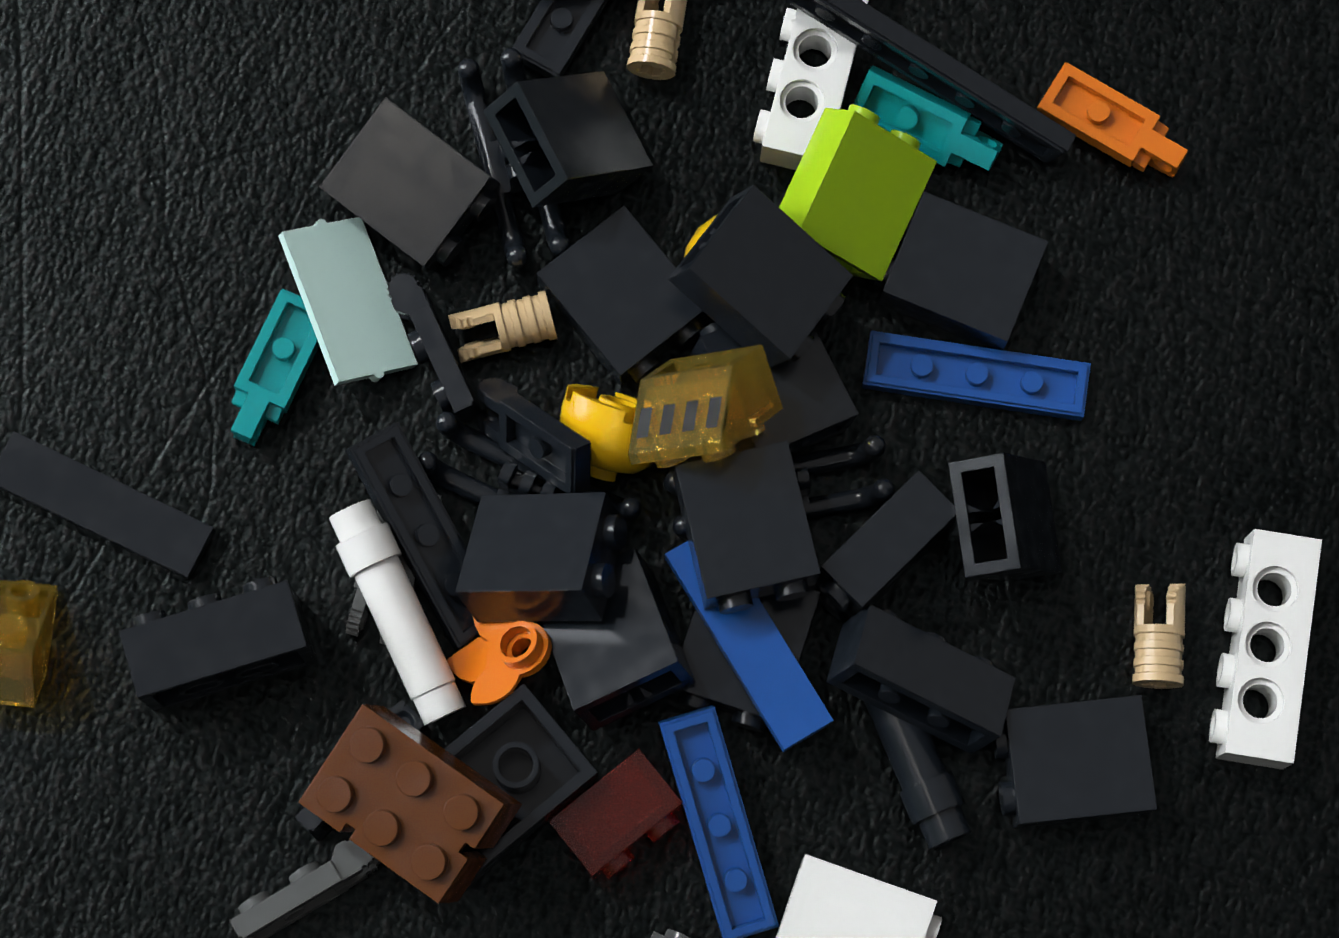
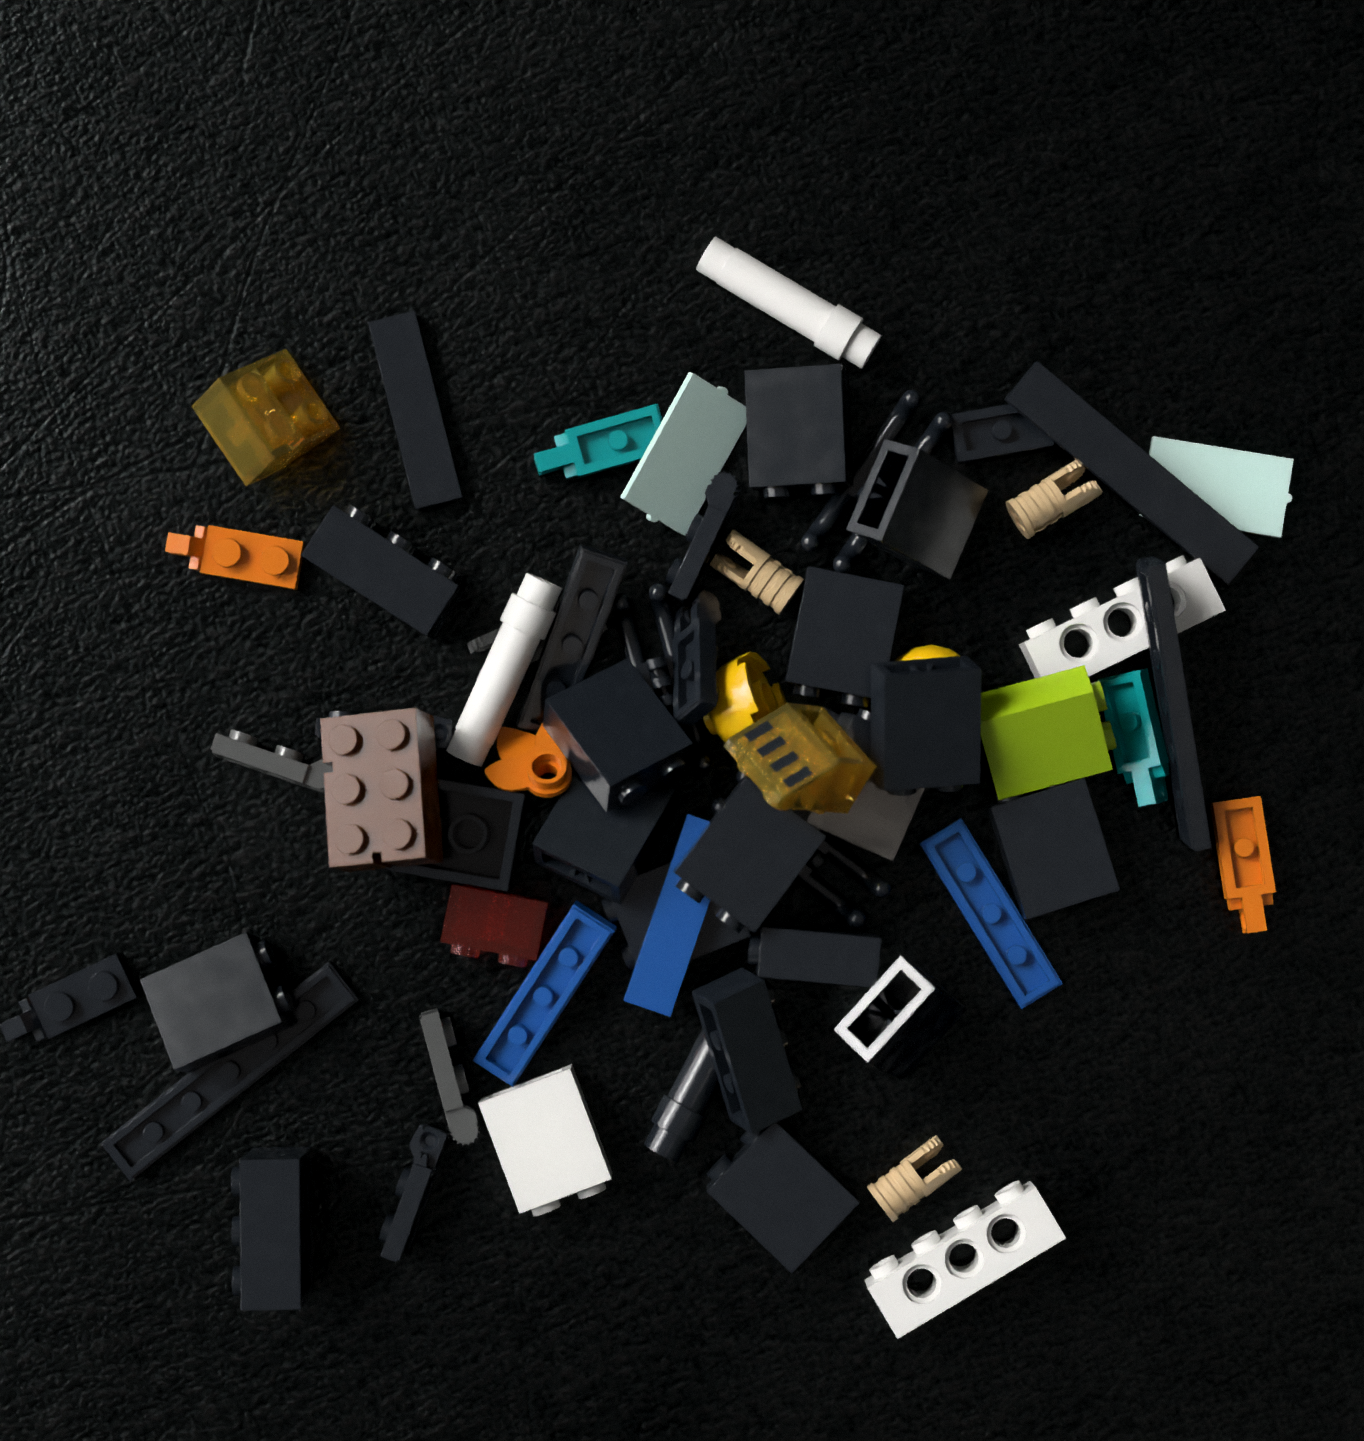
camera: 55 degrees right, 10 degrees up
none -> orange hinge [165,525,305,590]
none -> white piece [696,237,882,369]

